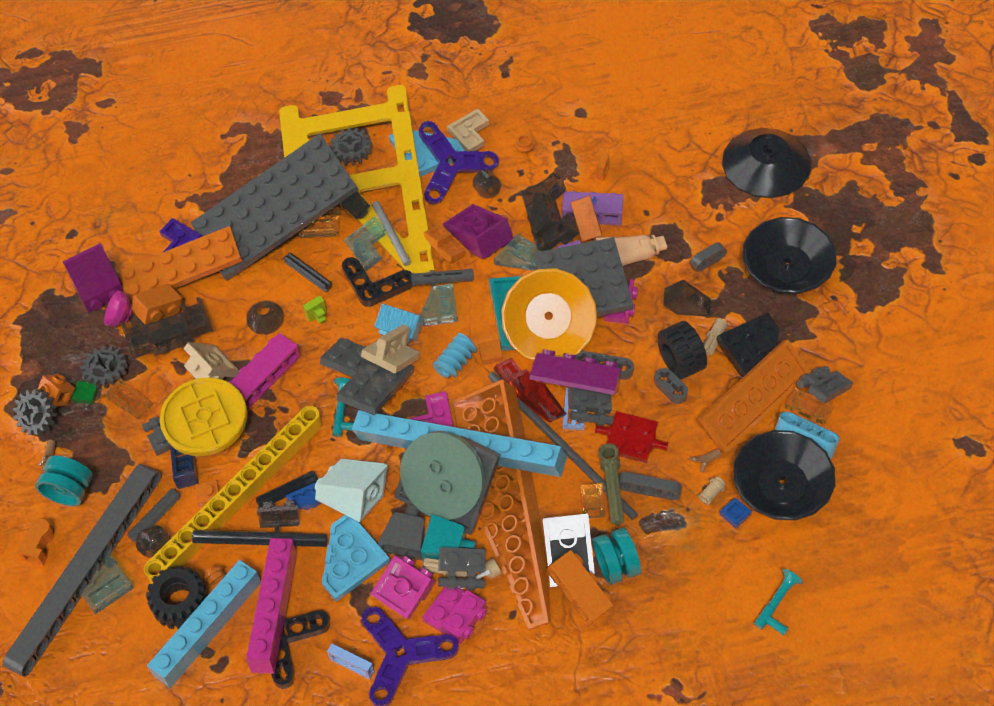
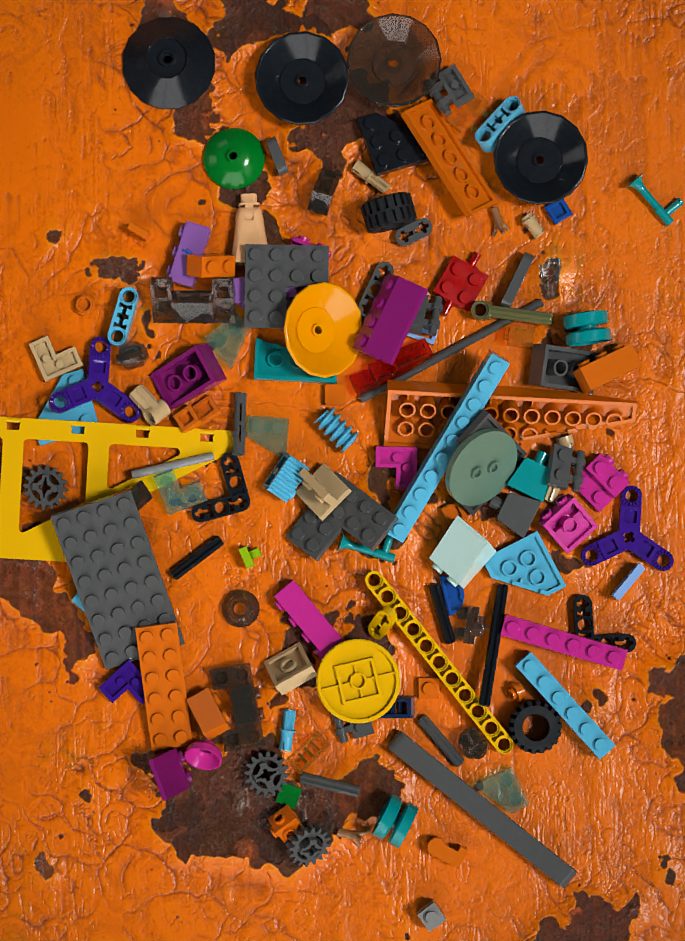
camera: 80 degrees left, 30 degrees up
none -> medium azure beam [107,287,140,347]
none -> tan piece [129,384,171,426]
none -> green dish [203,128,265,190]
none -> medium azure axle [278,709,296,751]
none -> dark grey axle [299,772,360,797]
none -> clear smoke dish [347,13,442,107]
none -> yellow beam [368,606,397,640]

